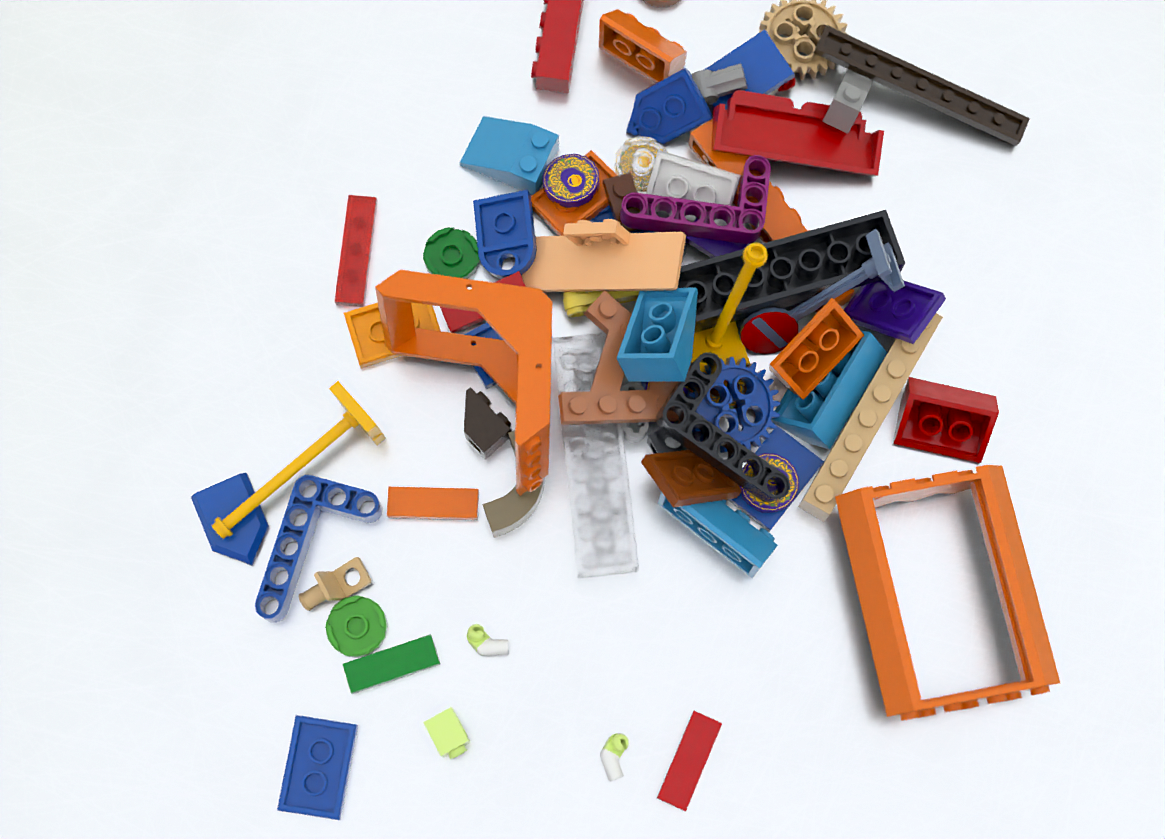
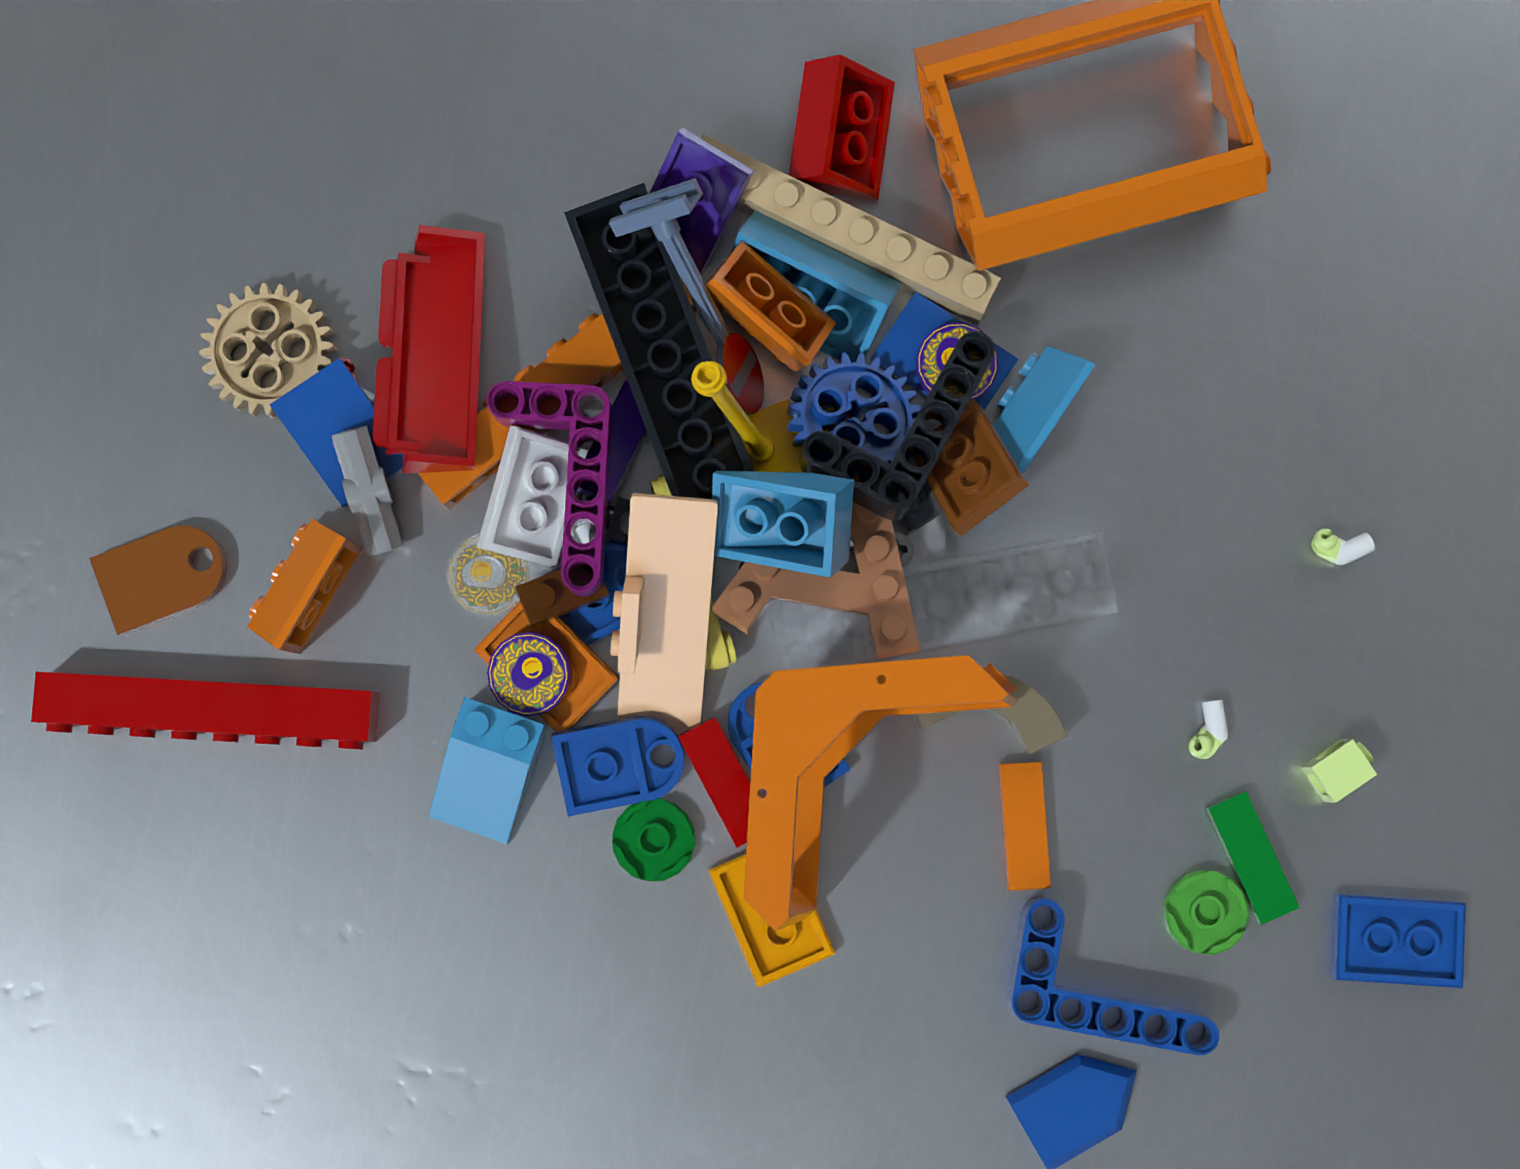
camera: 90 degrees left, 10 degrees up
yellow tile [211,381,386,539] -> none
tan bracket [299,557,372,611] -> none
clear red tile [334,195,378,307] -> none
dark brown slope [464,387,512,460] -> none
blue tile [626,68,713,144] -> none
red tile [657,711,722,812] -> none
dark brown plate [813,25,1030,146] -> none
light grey slope [822,69,873,133] -> none

